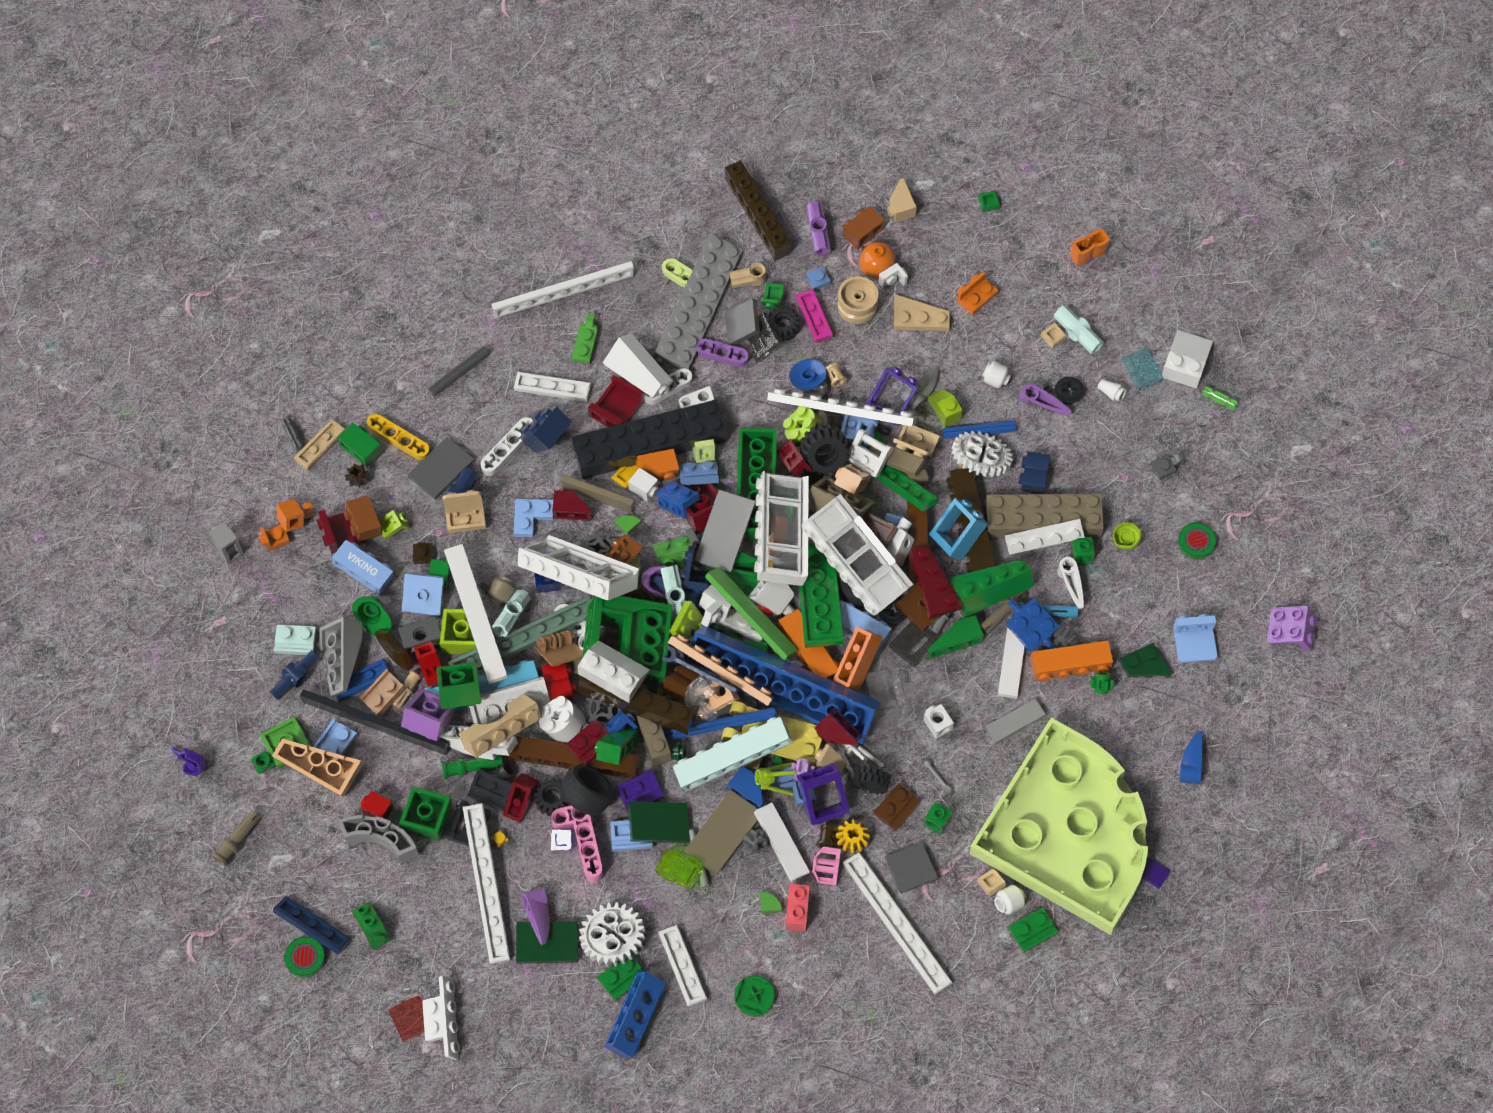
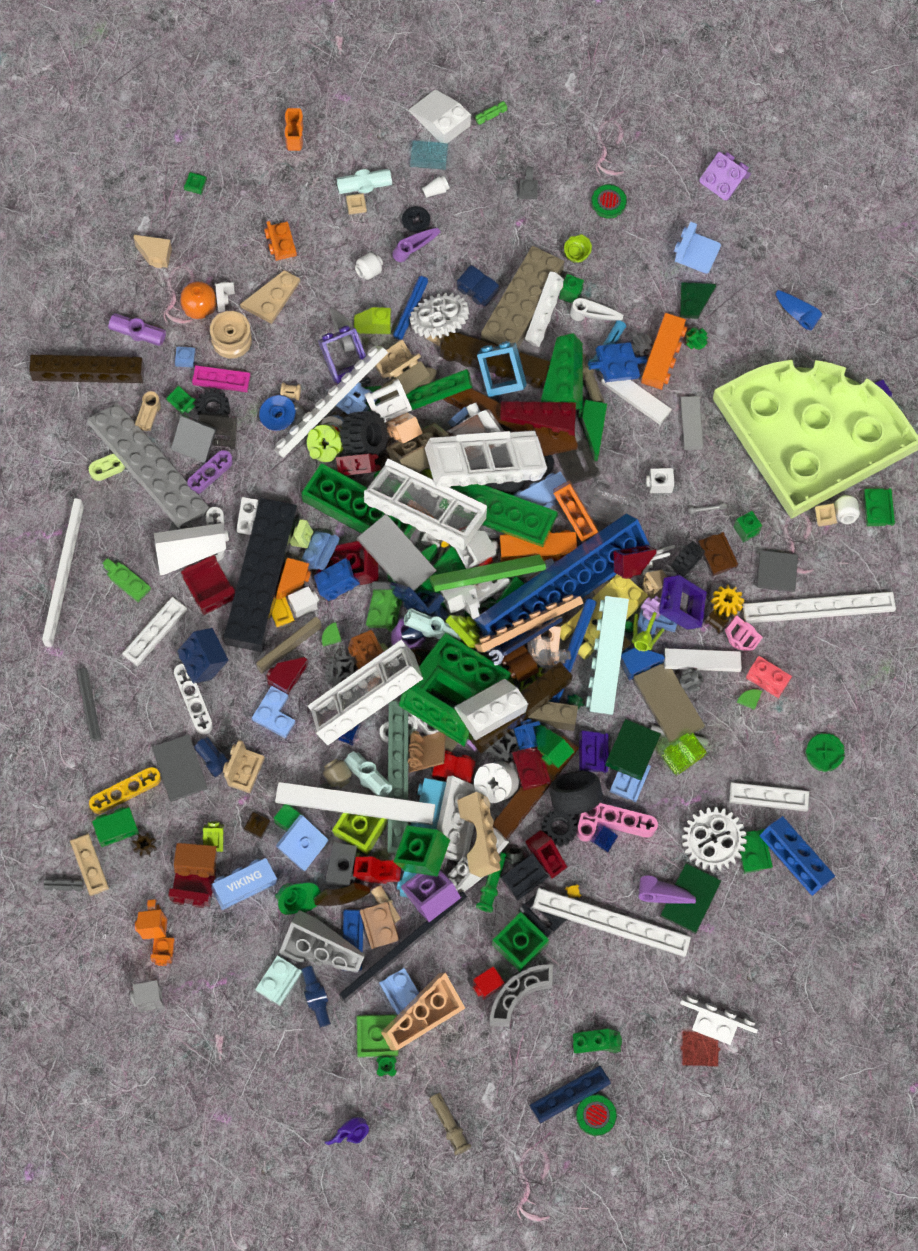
camera: 65 degrees left, 5 degrees up
dark orange brick [843,206,885,250] -> none

